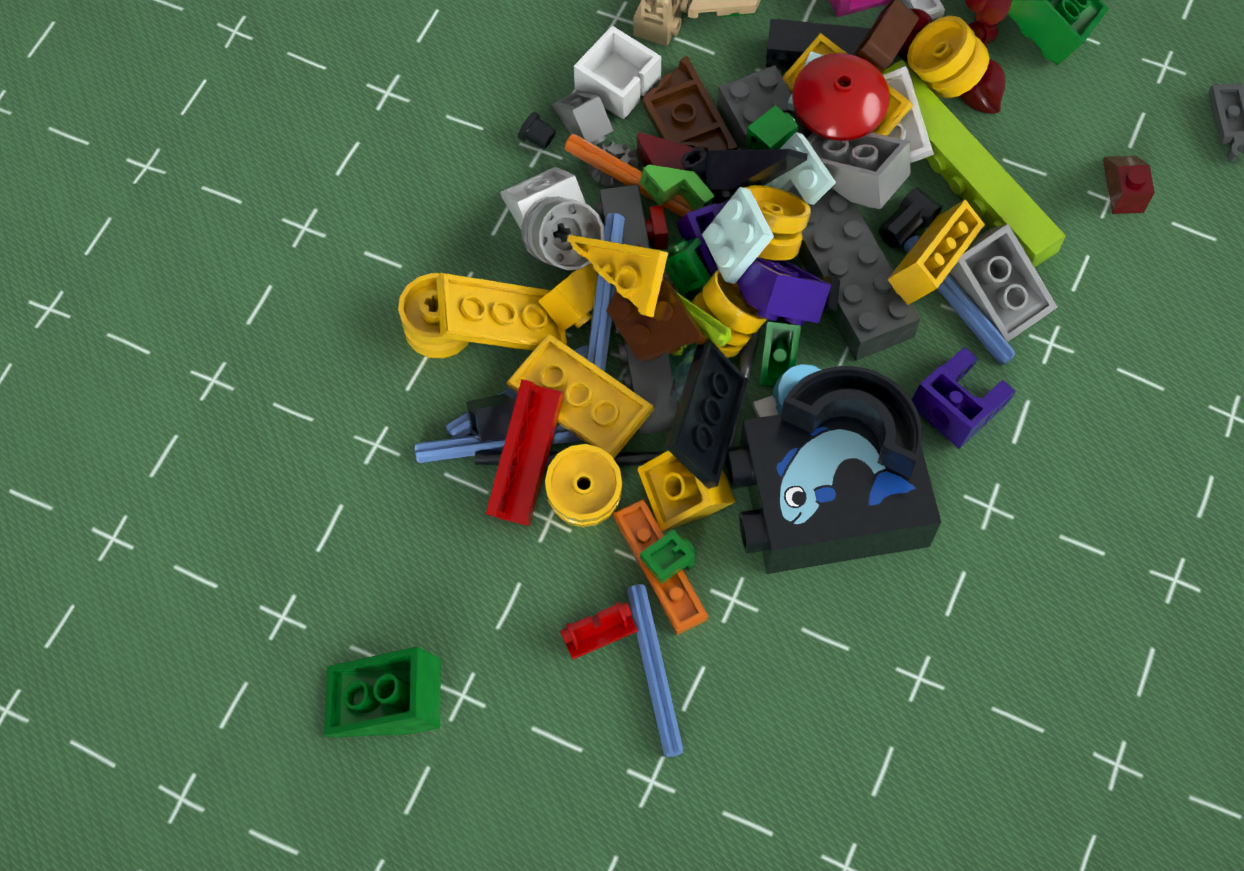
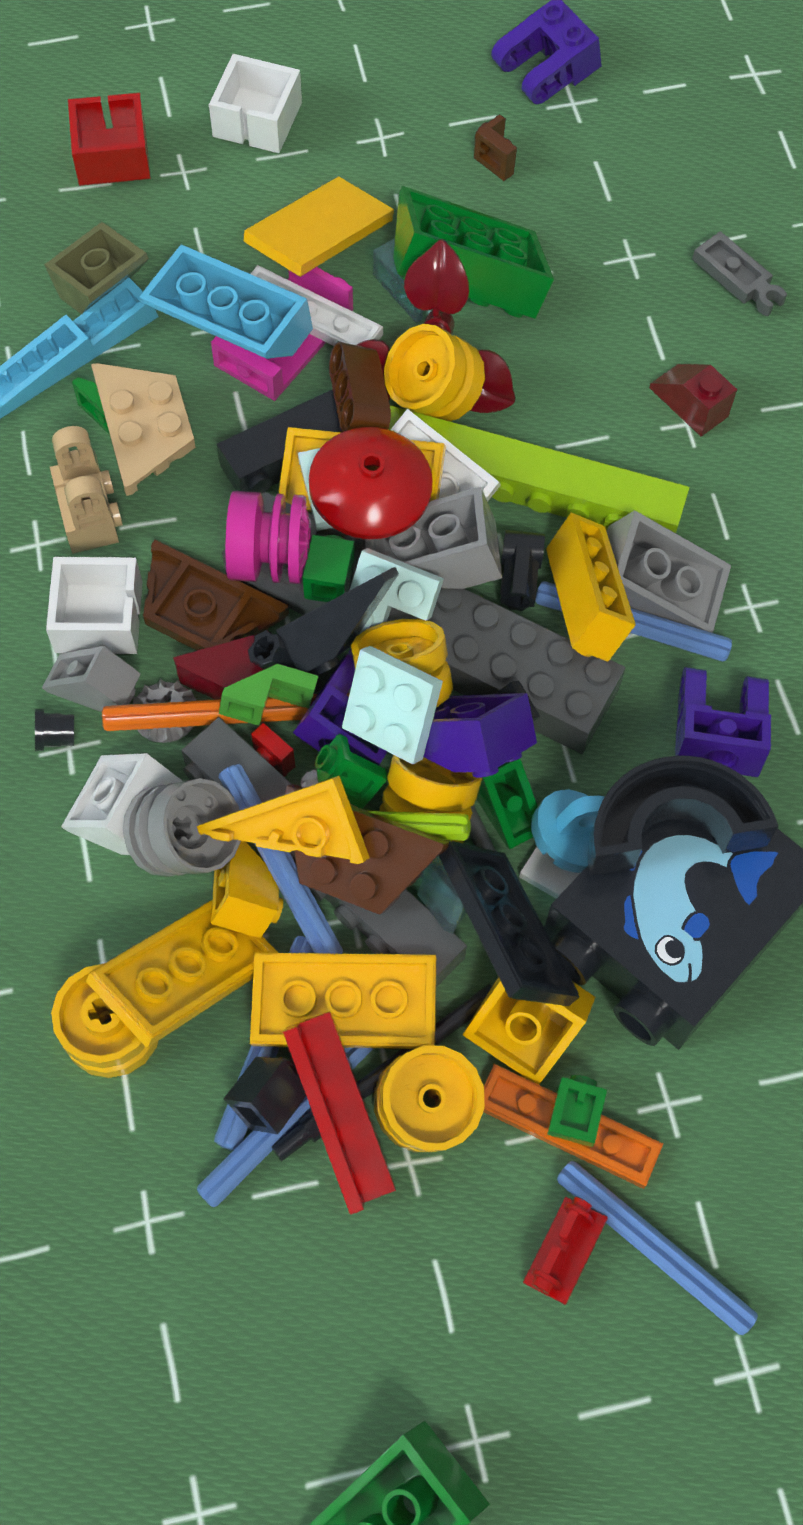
camera: 40 degrees left, 0 degrees up
none -> dark pink wheel [225,491,311,584]

